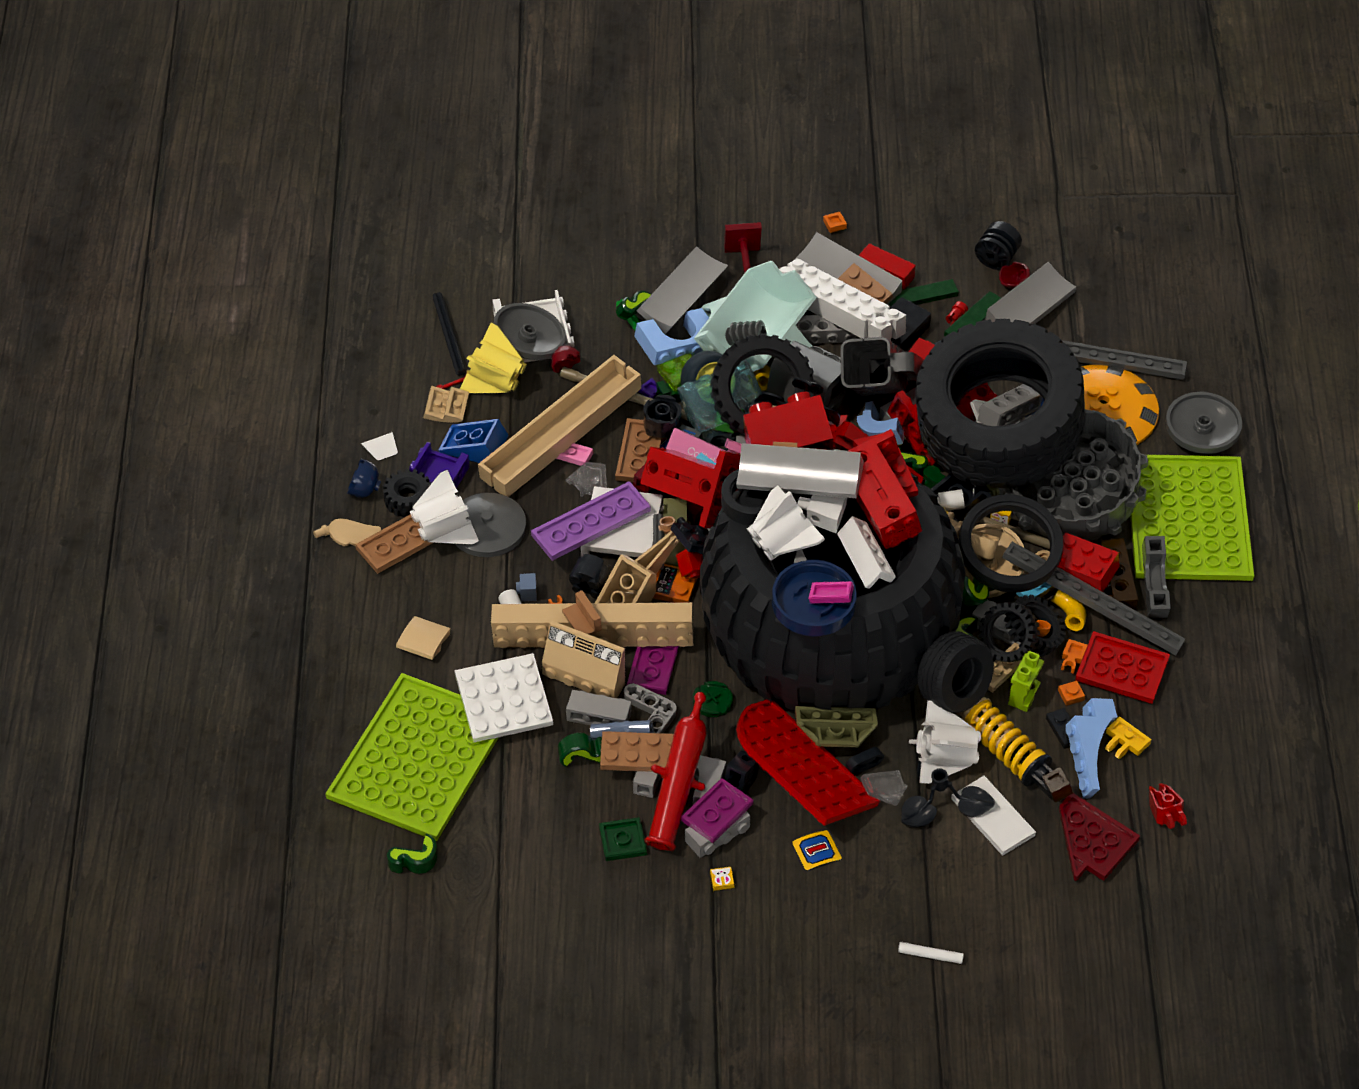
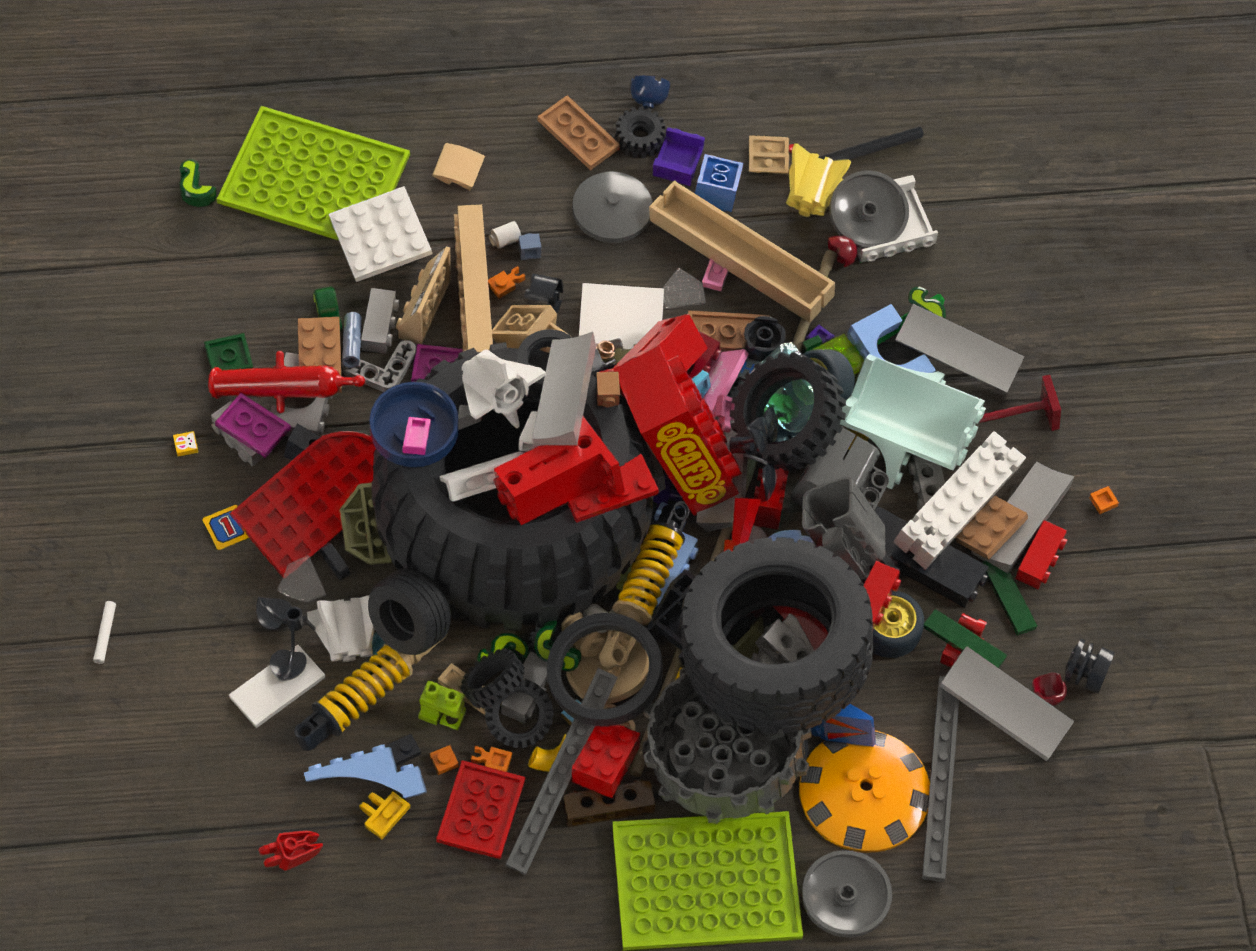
camera: 80 degrees right, 10 degrees up
tan animal [313,519,381,546] -> none
white sticker [361,432,398,460] -> none
white brick [410,470,479,544] -> none
medium lavender plate [531,481,651,561] -> none
medium nougat panel [562,591,602,635] -> none
dark grey piece [725,320,767,346] -> none
white brick [937,489,965,511] -> none
orange hinge [1036,620,1051,637] -> none
dark brown panel [1042,767,1073,802] -> none
dark red wing [1059,793,1140,881] -> none
dark grey arch [1142,536,1171,618] -> none

